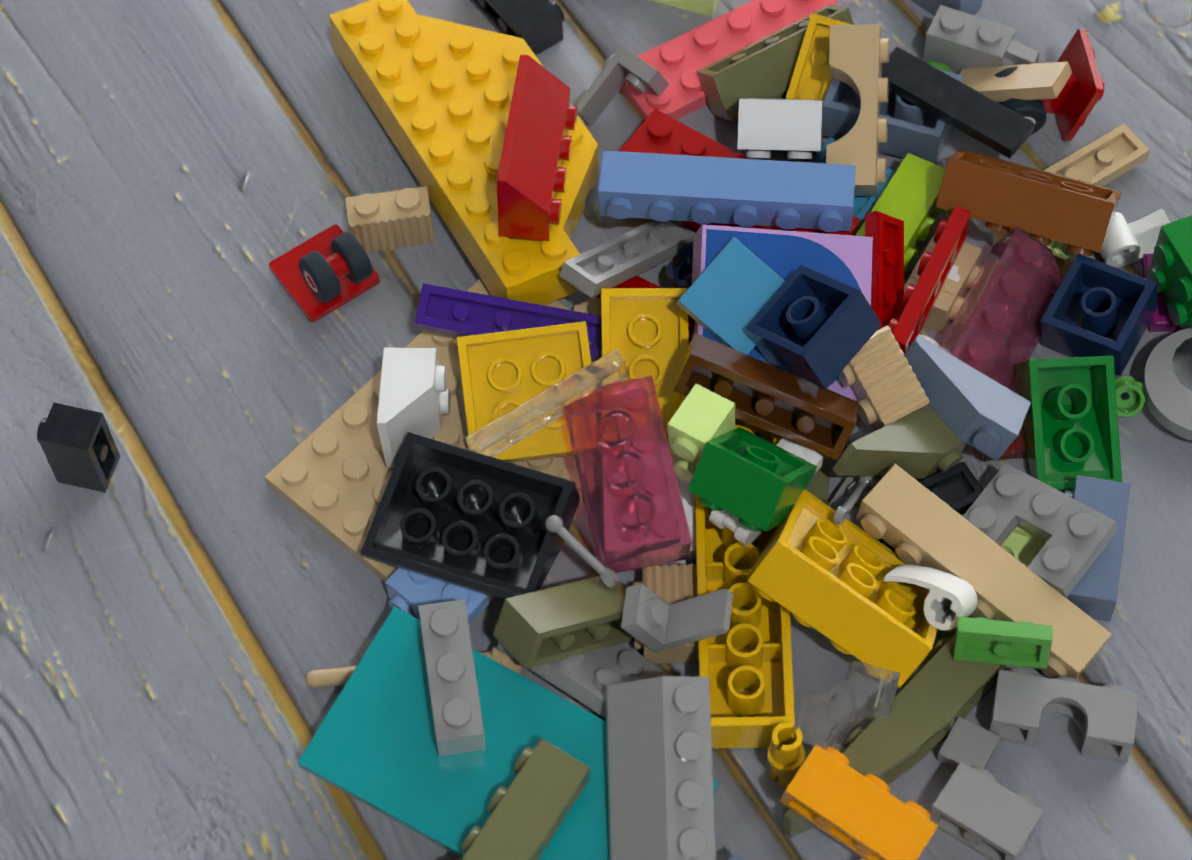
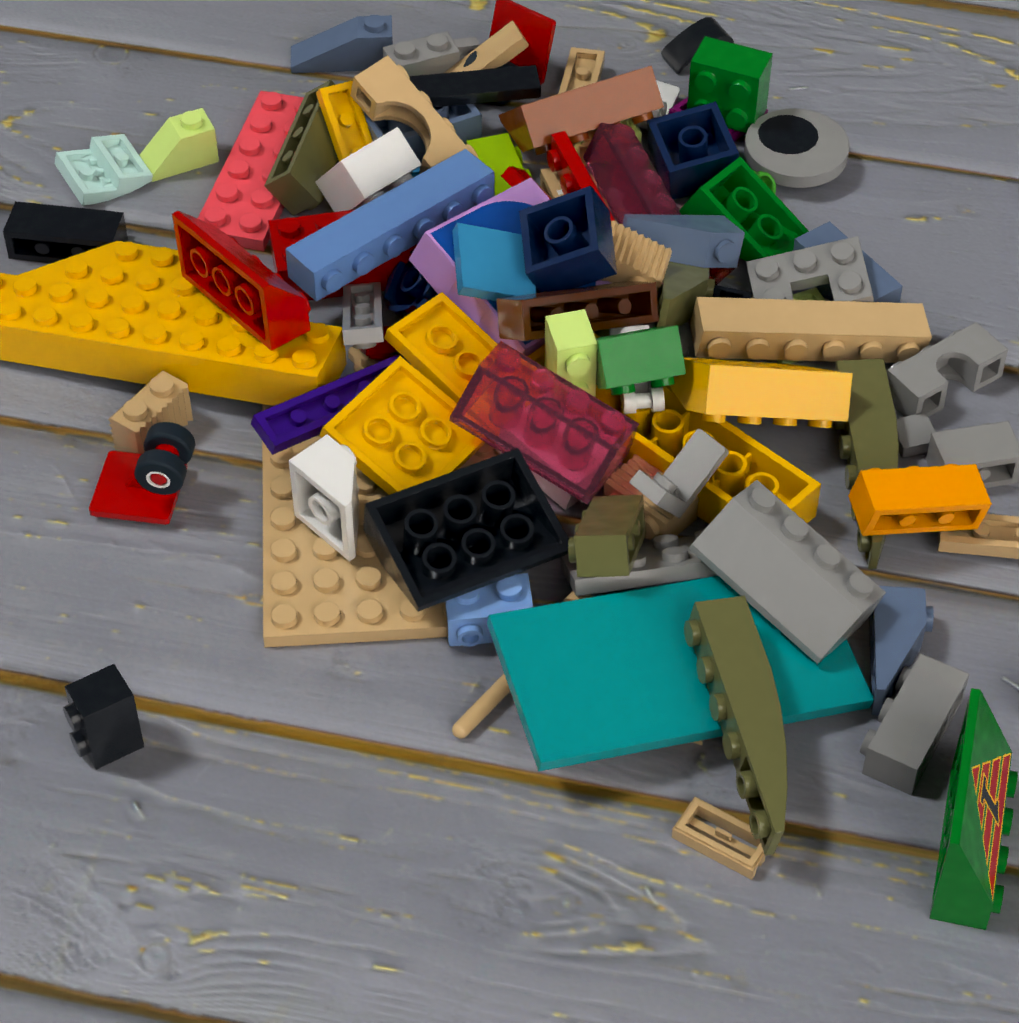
camera: 50 degrees left, 10 degrees down
light grey brick [418,599,485,757] -> none
clear tile [465,348,628,457] -> none
light grey hinge [545,515,619,588] -> none
light grey bracket [576,46,669,126] -> none
yellow pin [767,722,805,787] -> none
clear tile [794,661,900,752] -> none
light grey hinge [833,476,875,526] -> none
white panel [883,565,978,631] -> none
bright green plate [953,616,1053,669] -> none

